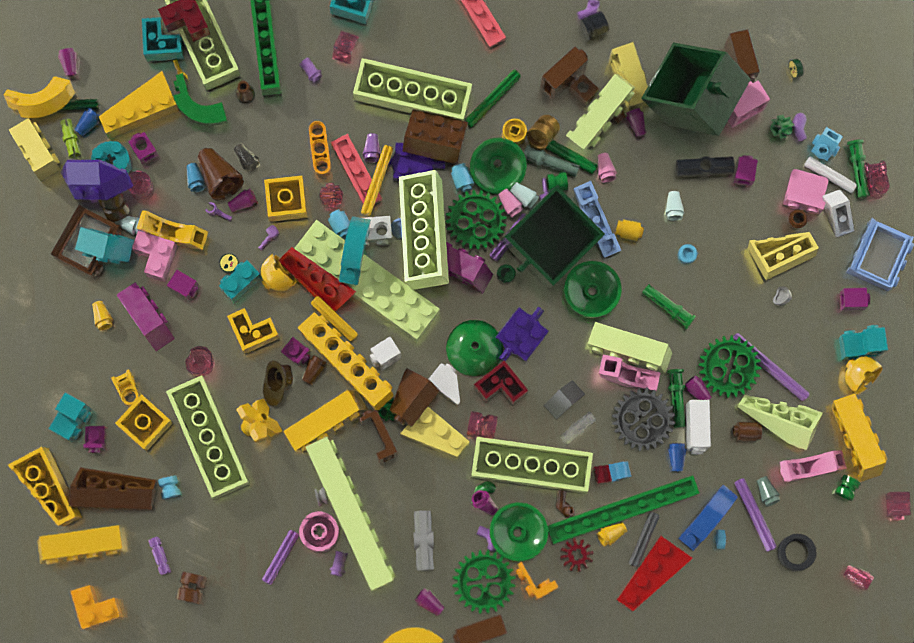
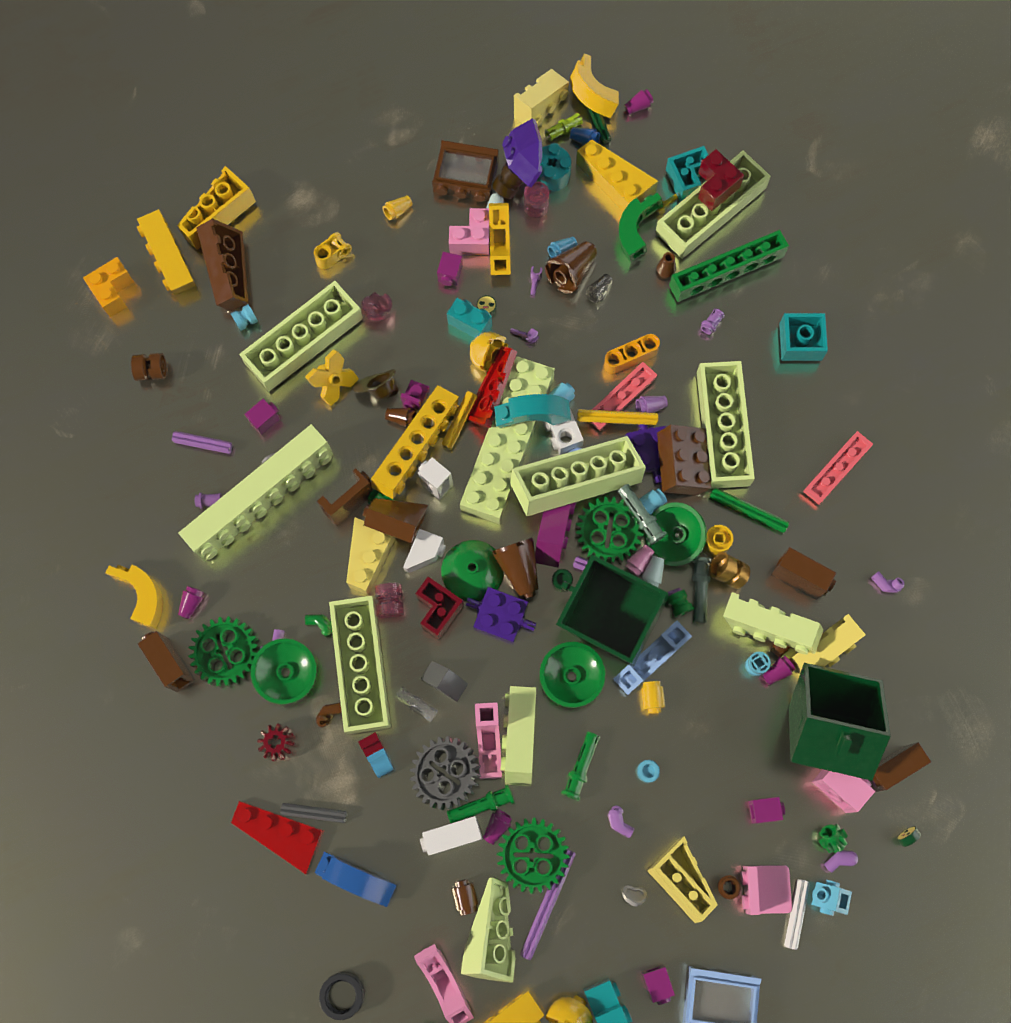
camera: 80 degrees right, 5 degrees down
teal brick [48,392,92,442] -> none
teal brick [75,227,134,264] -> none
magenta bracket [83,426,106,453] -> none
yellow brick [115,394,173,452] -> none
magenta wedge [117,282,175,352] -> none
magenta brick [128,132,158,165] -> none
medium lavender axle [149,537,170,575] -> none
yellow brick [227,308,280,354] -> none
magenta cone [228,188,257,212] -> none
yellow brick [264,176,308,222] -> none
yellow wedge [283,390,369,452] -> none
bright pink brick [299,511,340,553] -> none
clear pink gear [319,183,343,207] -> none
clear pink bracket [332,31,359,64] -> none
light grey piece [414,510,434,571] -> none
magenta cone [472,490,498,515] -> none
light orange bracket [516,562,558,600] -> none
green axle [546,139,598,174] -> none
green plate [548,475,700,545] -> none
reddish brown brick [569,74,599,107] -> none
black piece [580,11,609,40] -> none
bright pink cone [597,153,617,183] -> none
yellow cone [597,522,627,547] -> none
light aqua cone [665,191,684,221] -> none
blue cone [668,443,687,471] -> none
black piece [676,156,735,177] -> none
medium azure tile [715,530,726,549] -> none
medium lavender axle [735,478,777,551] -> none
sand green cone [757,476,780,507] -> none
white slope [822,190,854,237] -> none
green pin [847,139,870,198] -> none
clear pink piece [864,160,889,199] -> none
none -> magenta brick [244,399,280,435]
none -> reddish brown cone [492,538,539,599]
none -> medium lavender arm [608,805,635,838]
none -> sand green pin [617,484,667,545]
none -> medium azure wheel [745,652,771,676]

